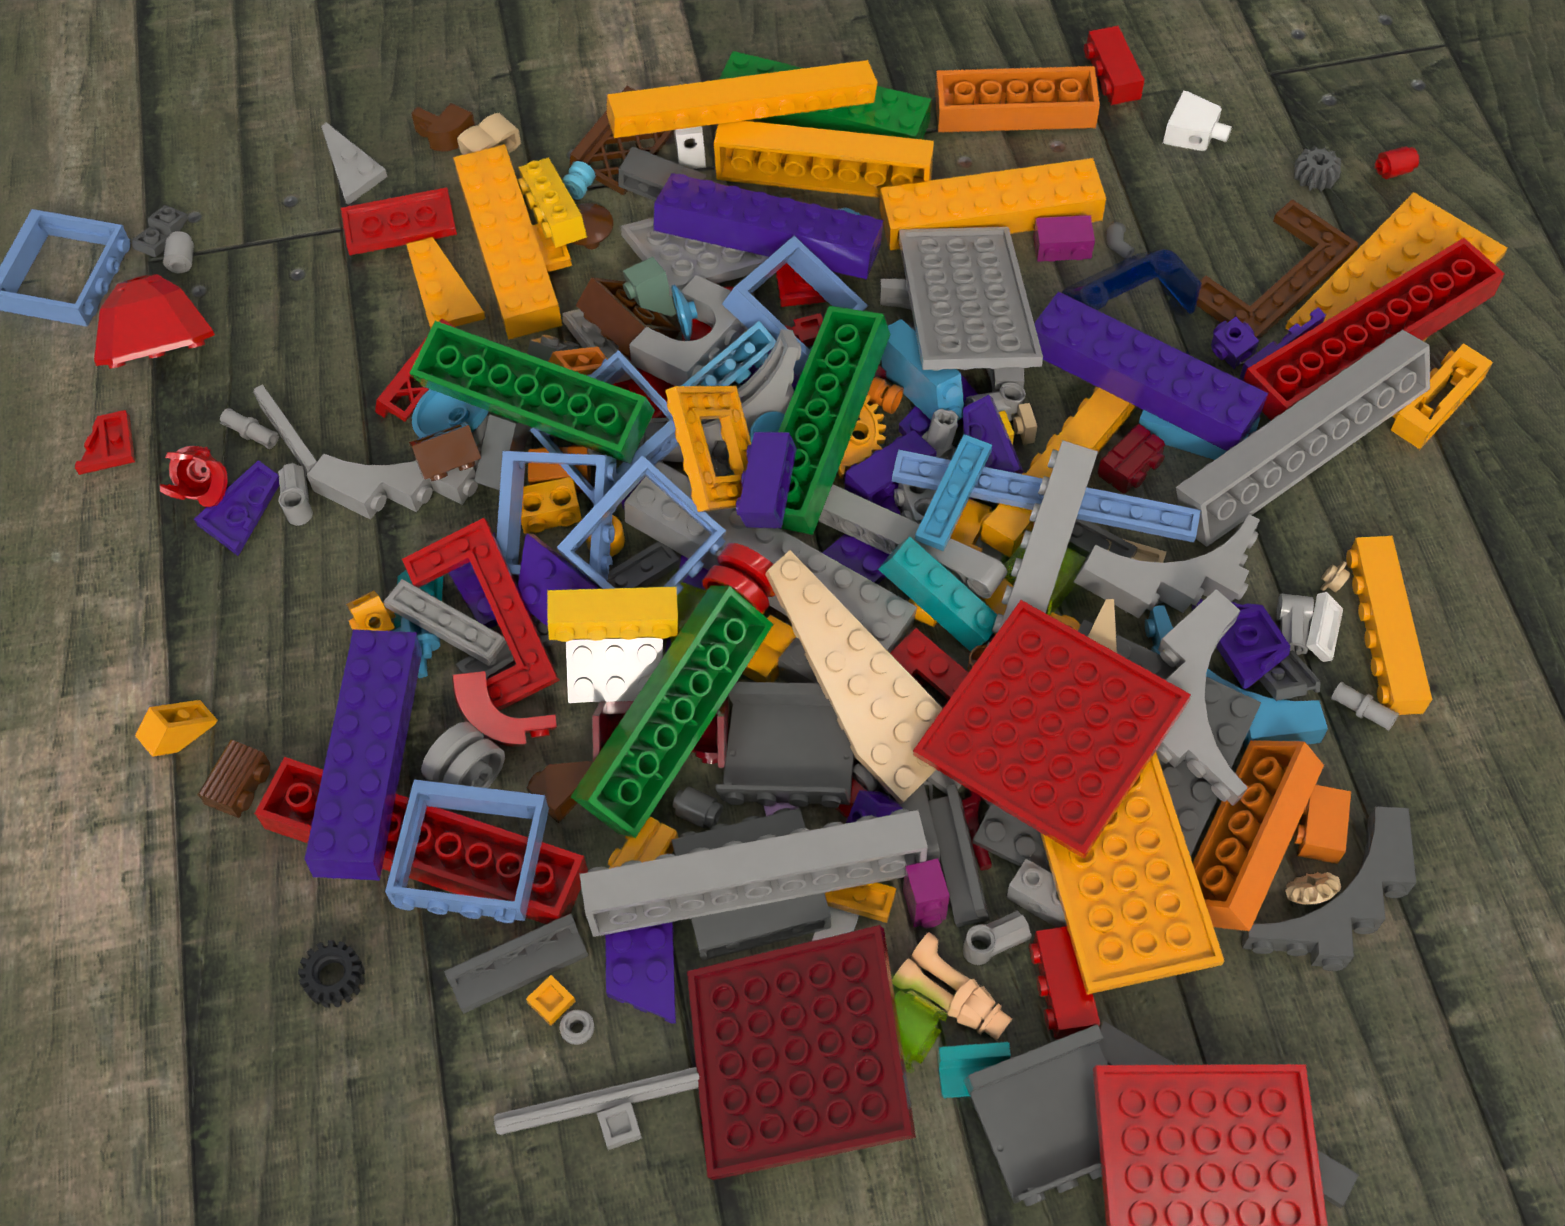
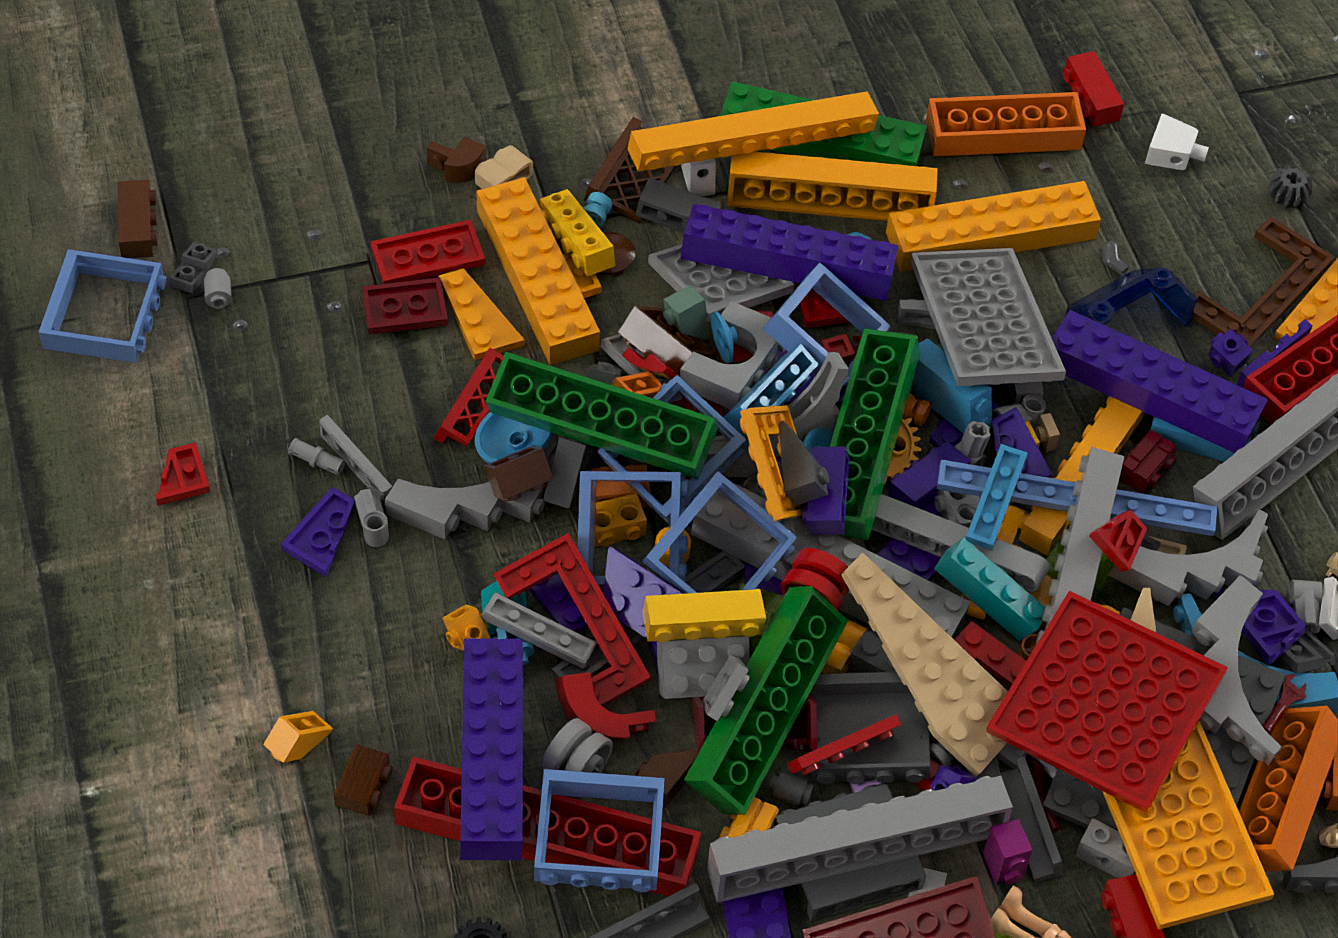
camera: 10 degrees left, 5 degrees down
red brick [94,274,215,369] -> none
red helmet [160,446,228,507] -> none
light grey wing [322,123,388,205] -> none
light orange plate [825,883,897,923] -> none
light grey piece [962,911,1032,965] -> none
magenta brick [1033,215,1095,262] -> none
none -> reddish brown brick [117,180,158,258]
none -> dark red plate [362,278,448,335]
none -> red slope [622,347,680,381]
none -> light grey plate [702,654,750,721]
none -> dark grey slope [779,420,829,505]
none -> red plate [787,714,901,775]
none -> red wing [1089,510,1147,572]
none -> dark red piece [1262,674,1307,735]

